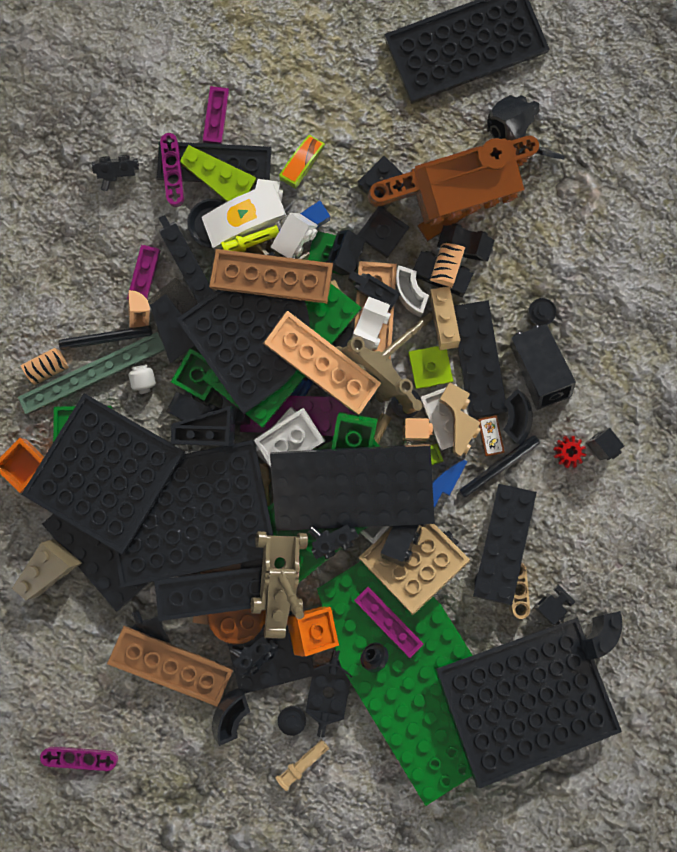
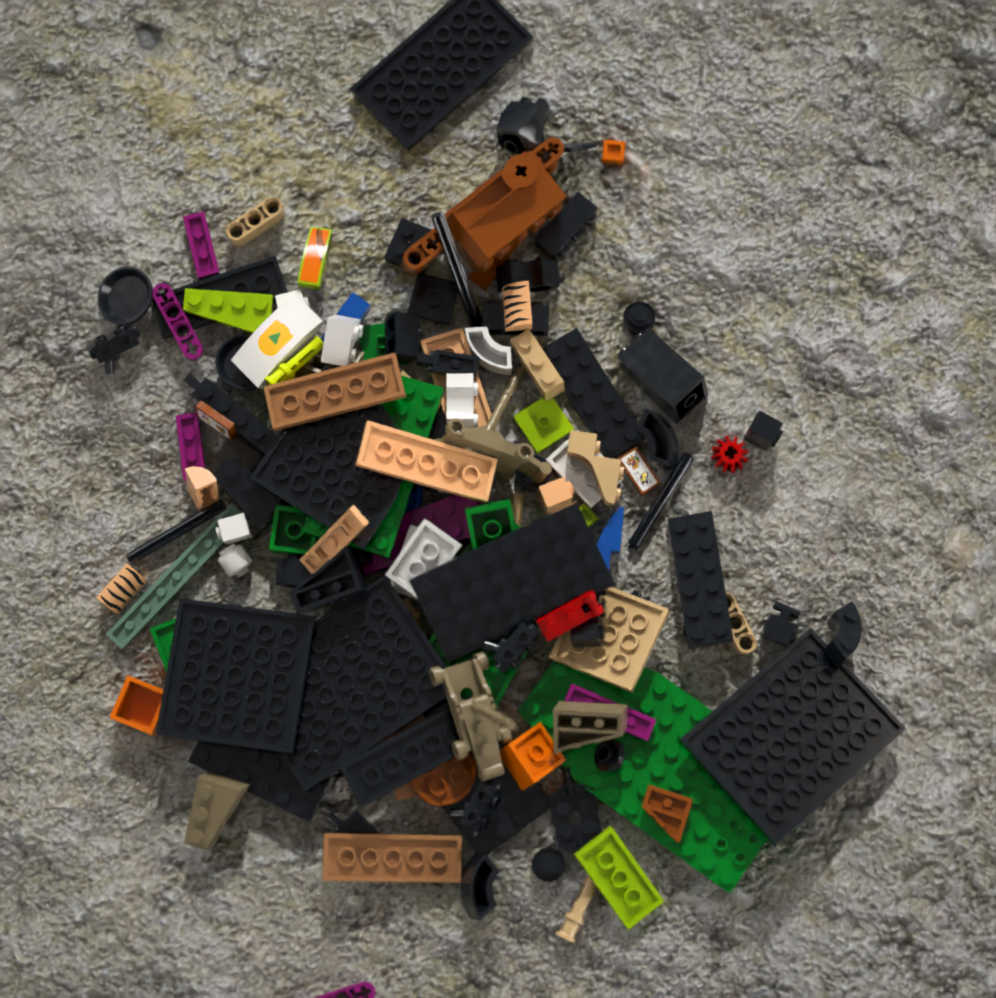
camera: 20 degrees left, 5 degrees down
none -> black piece [97,266,153,325]
none -> dark orange tile [195,401,237,441]
none -> white brick [216,513,252,545]
none -> tan beam [226,197,284,247]
none -> light nougat hinge [300,506,369,574]
none -> black axle [432,212,482,327]
none -> black brick [535,192,598,261]
none -> red plate [536,590,604,642]
none -> dark tan wedge [553,701,627,754]
none -> lime plate [573,826,664,930]
none -> orange tile [602,140,625,165]
none -> dark orange wing [642,785,693,843]

